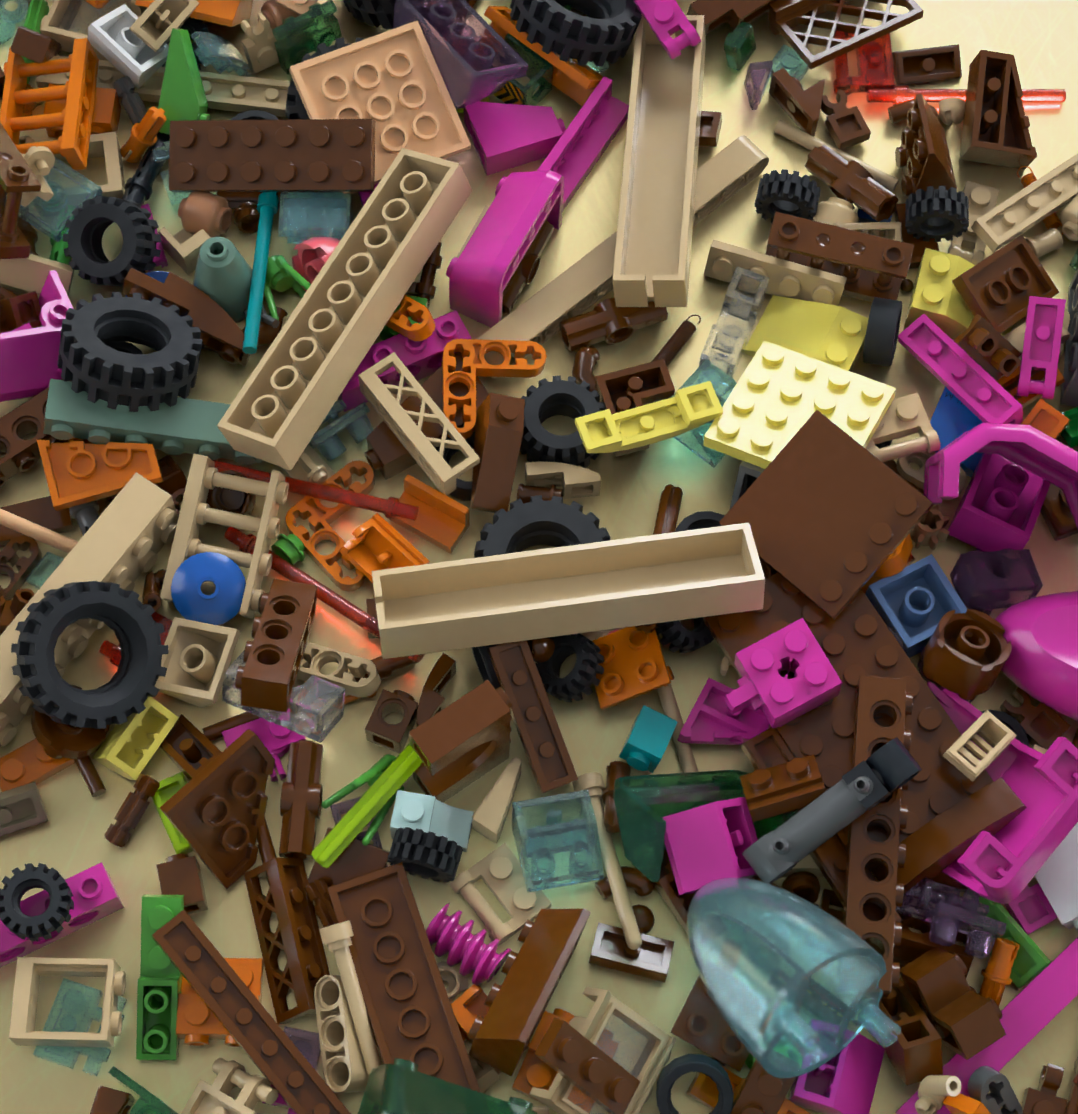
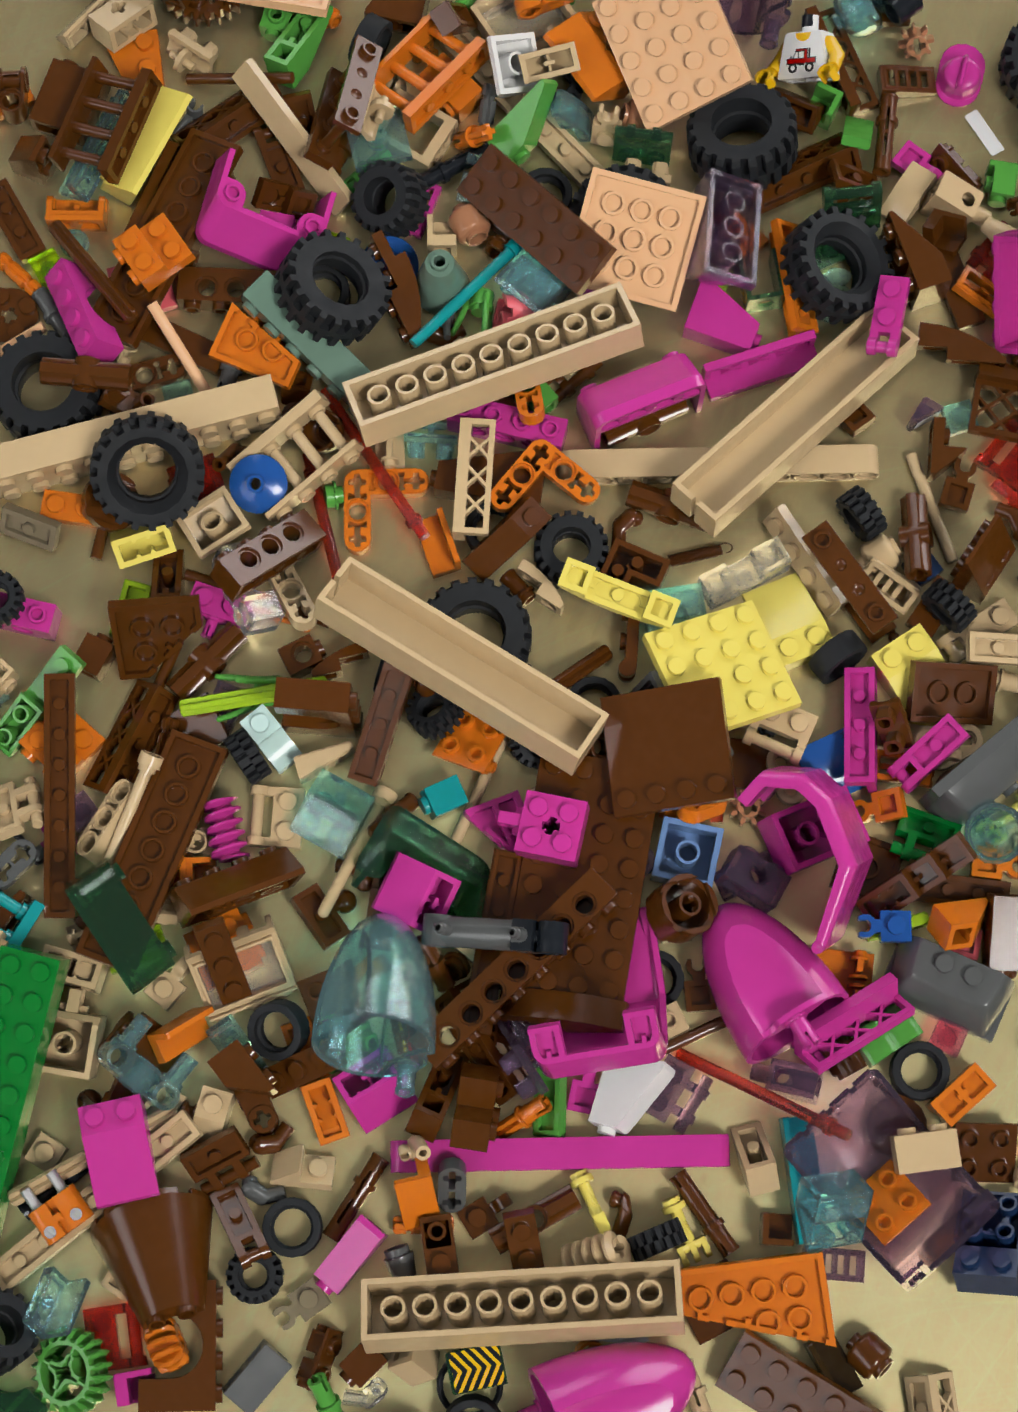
camera: 45 degrees right, 10 degrees up
reddish brown axle [105,774,160,847] -> none
orange hinge [340,513,430,583] -> none
clear green plate [724,21,756,71] -> none
reddish brown plate [740,754,826,822] -> none
tan slope [943,710,1017,782] -> none
none -> reddish brown plate [618,615,640,683]

